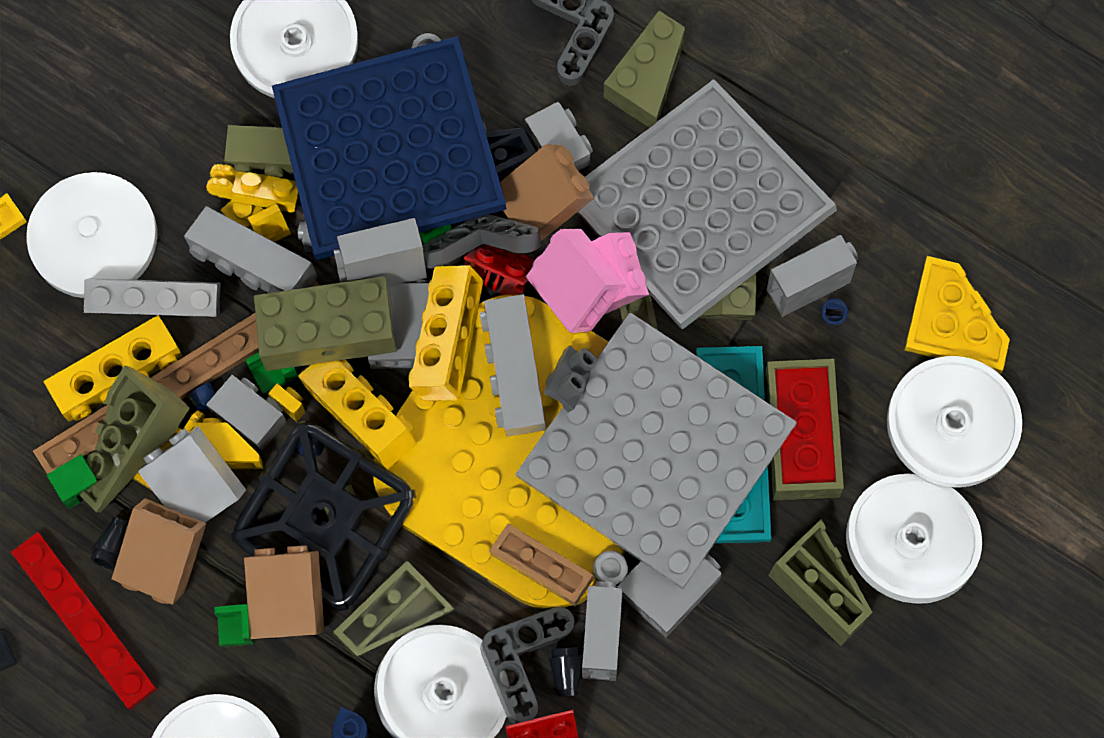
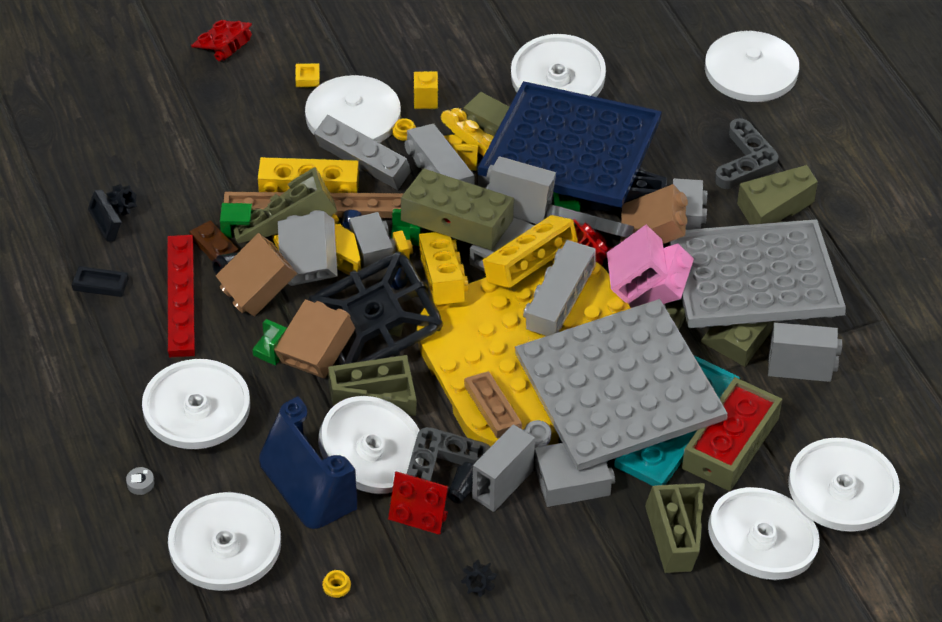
camera: 30 degrees right, 25 degrees down
dark grey hips [543,346,598,413] -> none
dark blue hinge [821,299,848,325] -> none
yellow plate [905,256,1010,374] -> none
none -> reddish brown plate [189,220,238,261]
none -> yellow plate [392,118,416,141]
none -> yellow slope [414,71,438,109]

